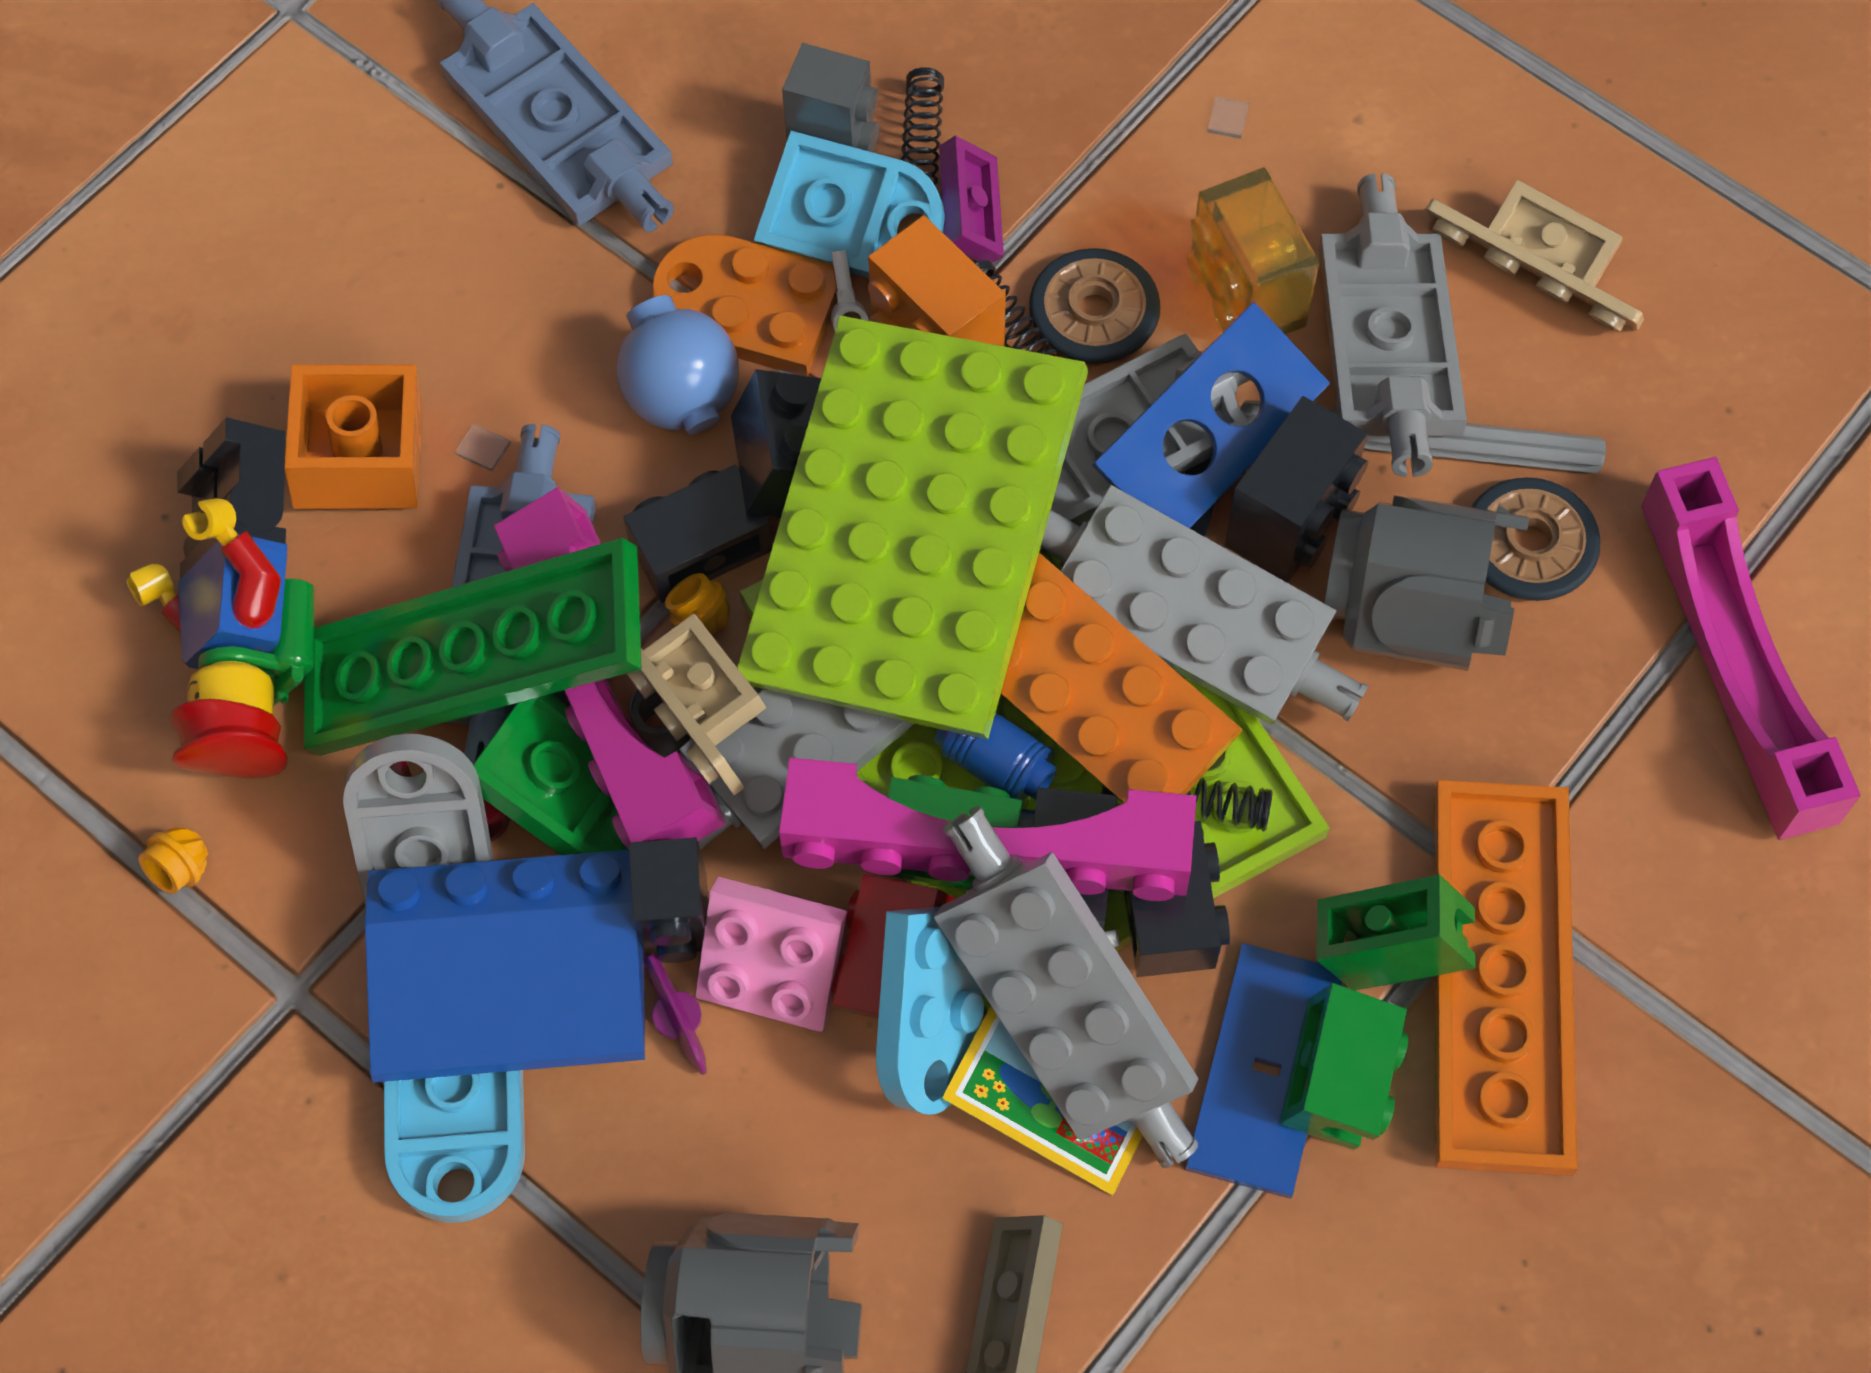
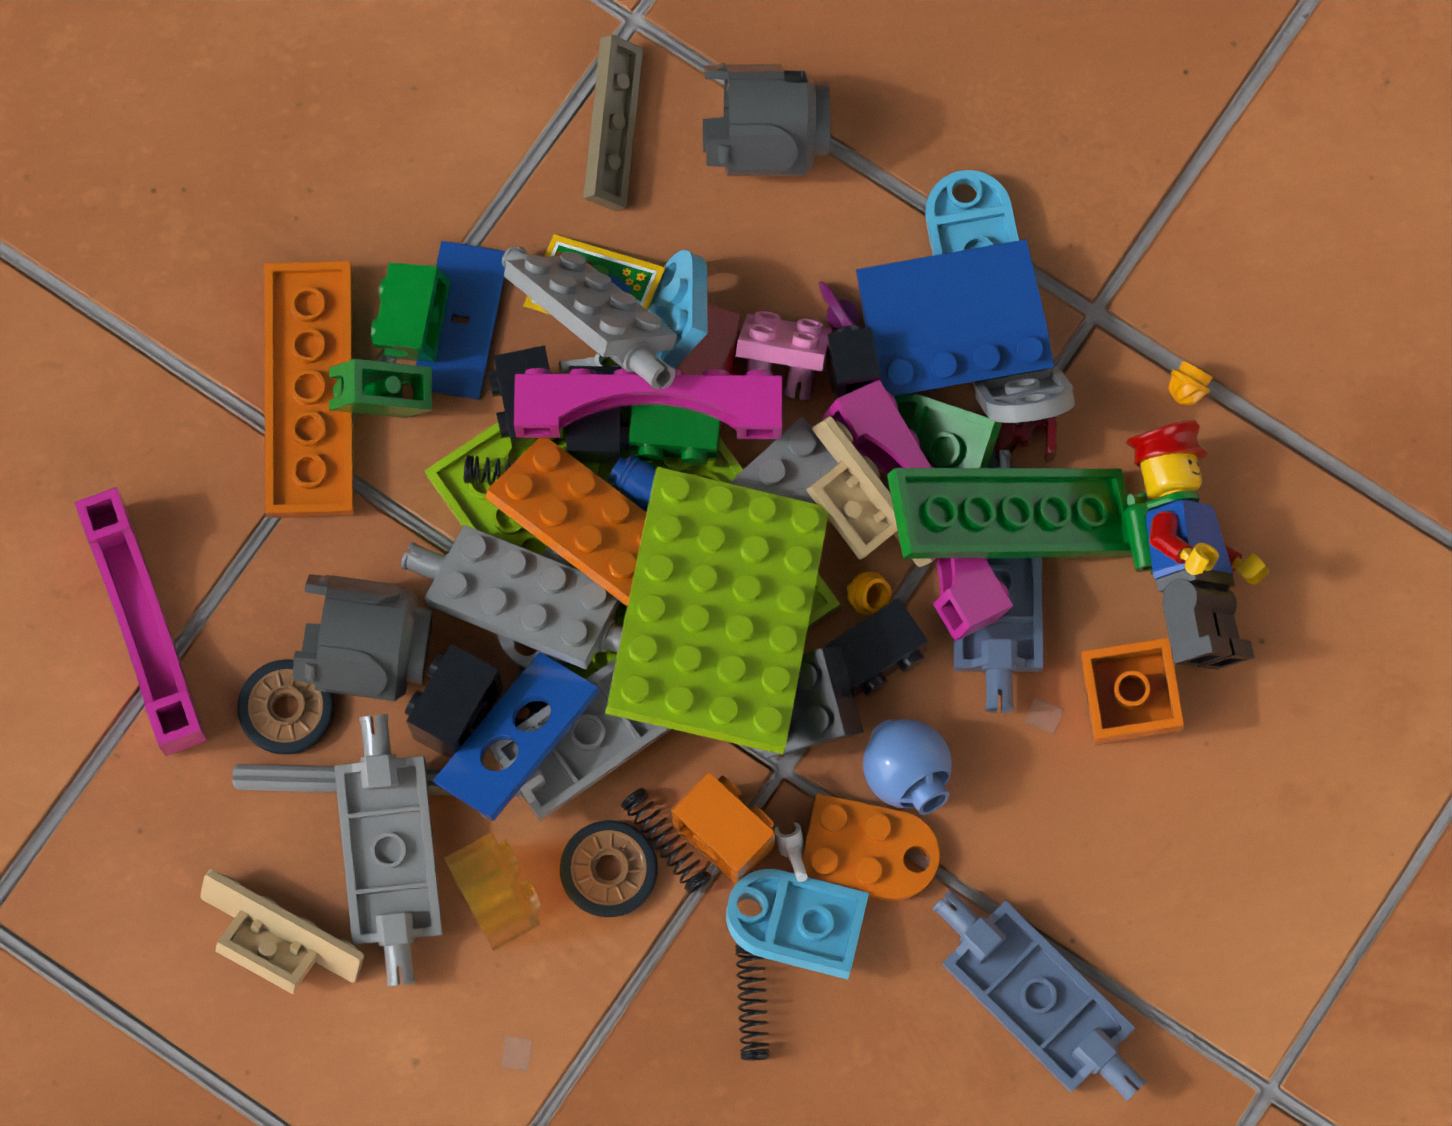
camera: 175 degrees right, 10 degrees up
dark grey brick [782,43,880,152] -> none
magenta plate [939,135,1004,263] -> none

